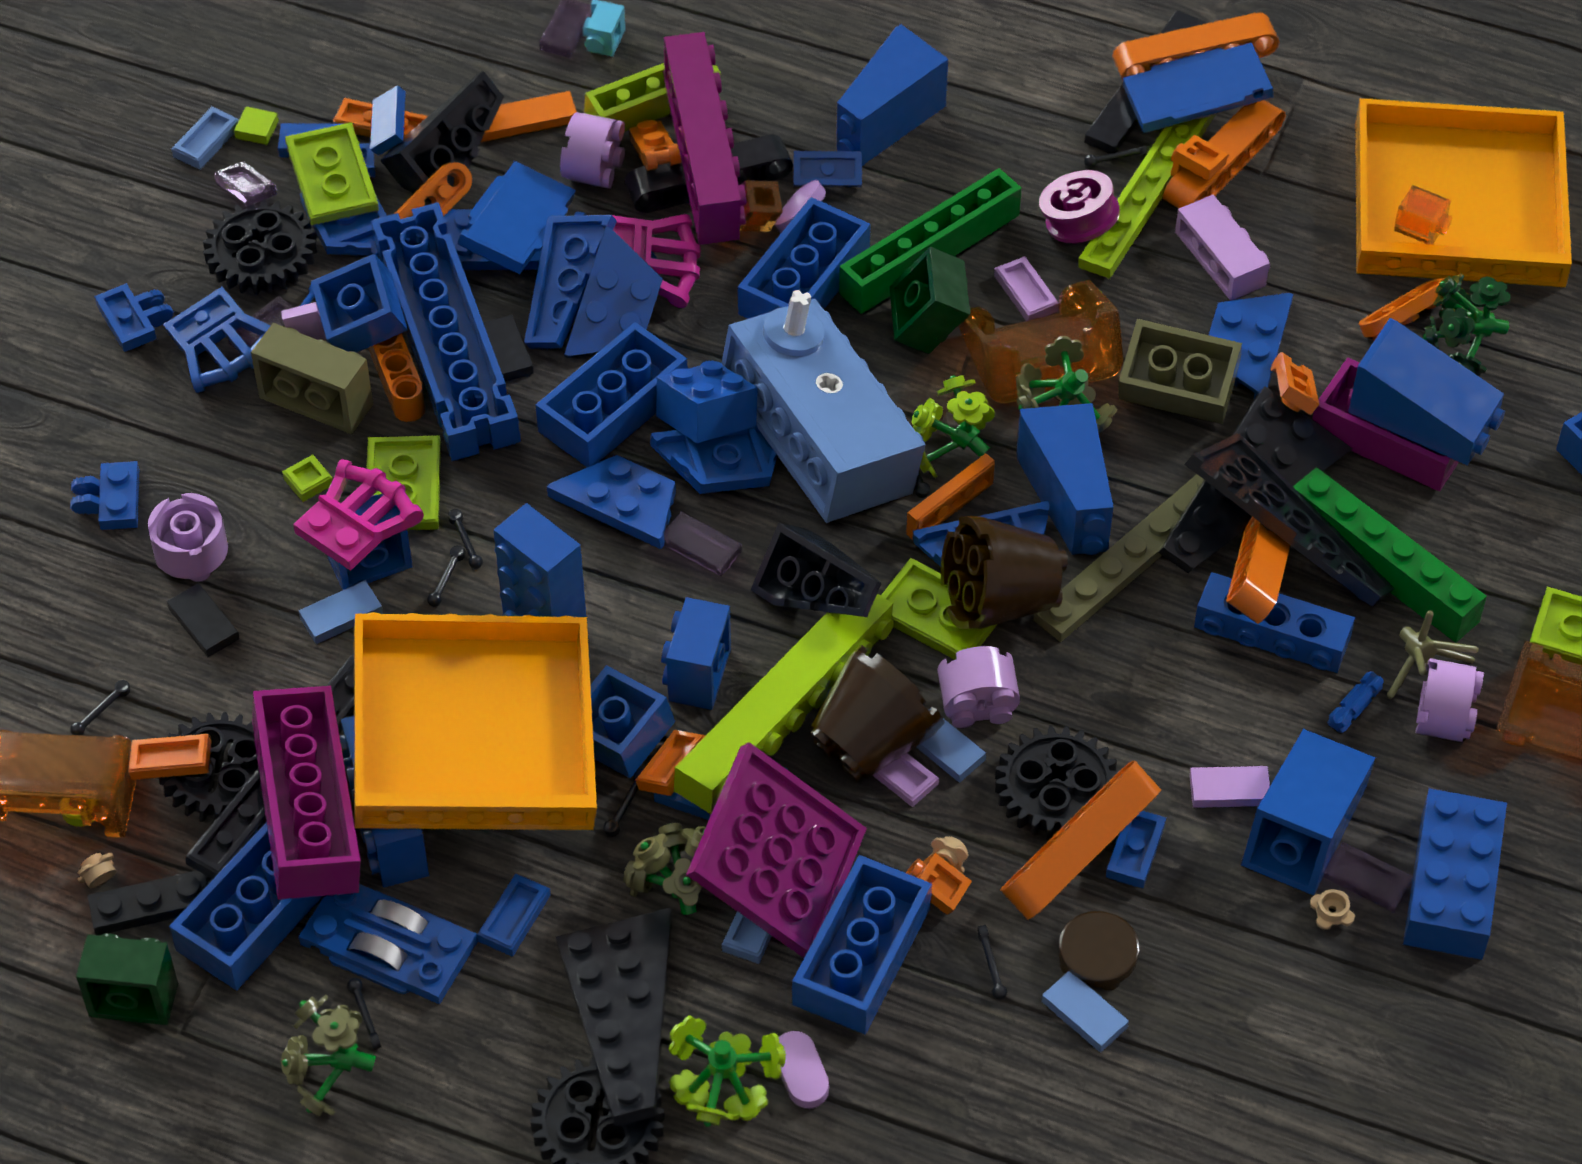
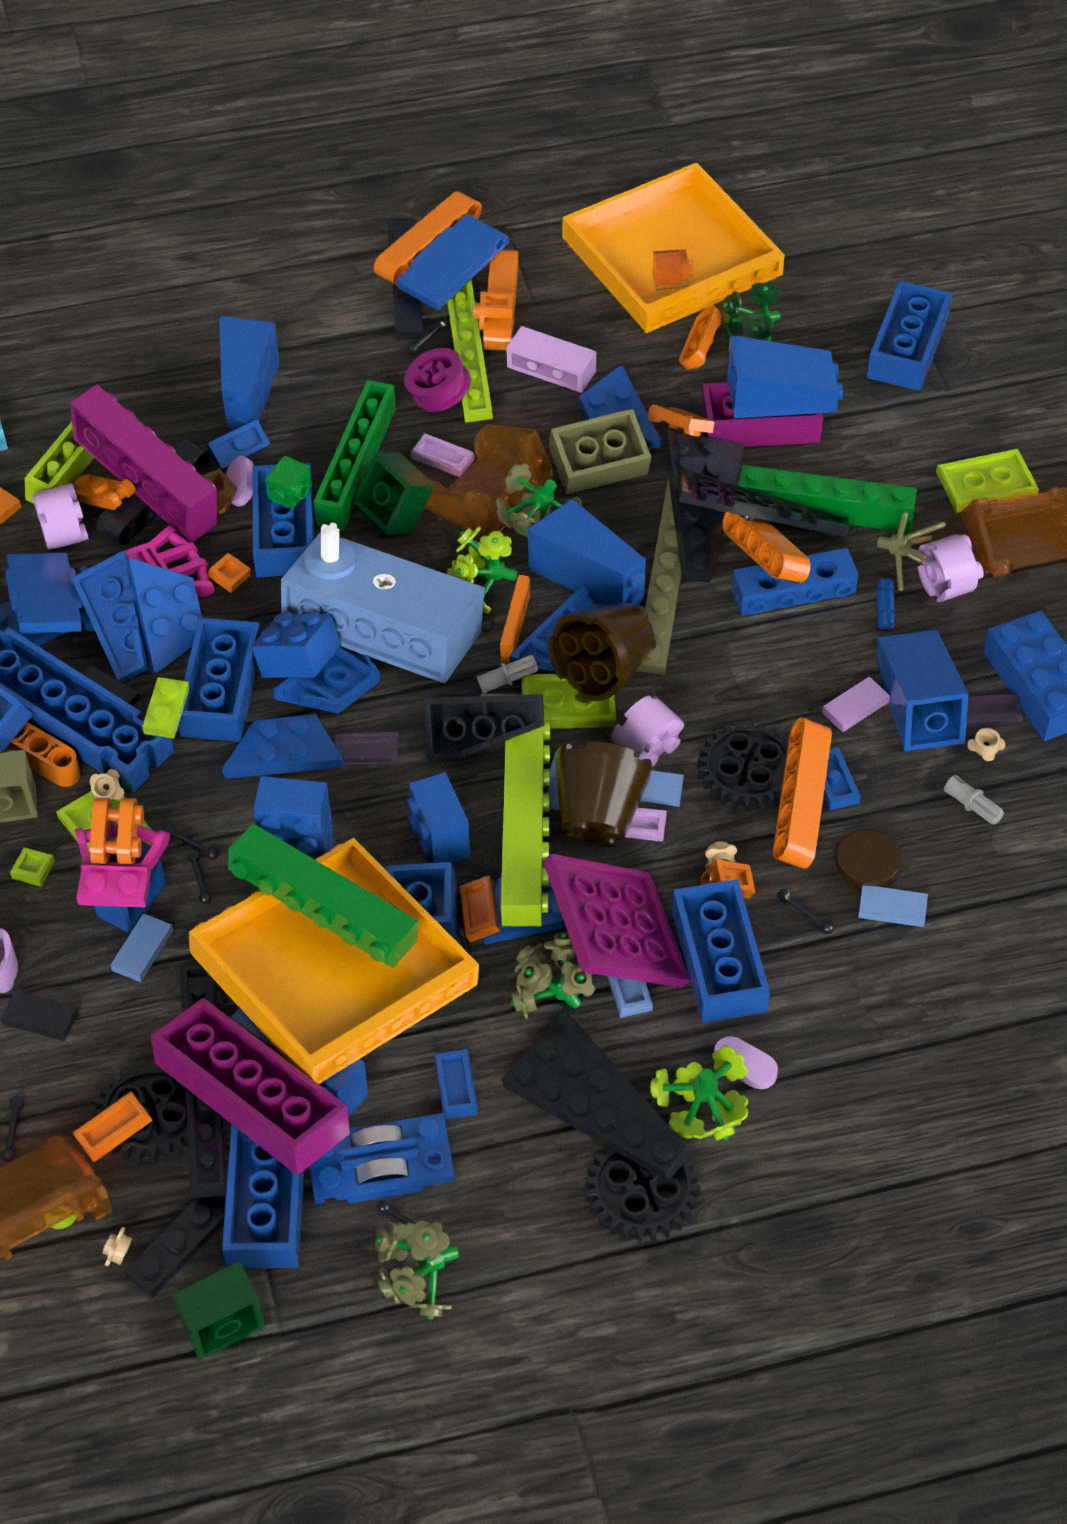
camera: 35 degrees left, 0 degrees up
none -> tan plate [89,769,124,800]
none -> orange brick [90,798,144,864]
none -> lime plate [142,677,189,739]
none -> orange plate [208,553,251,593]
none -> green brick [228,823,419,968]
none -> green brick [265,456,312,509]
none -> light grey axle [476,655,538,694]
none -> light grey axle [944,775,1004,825]

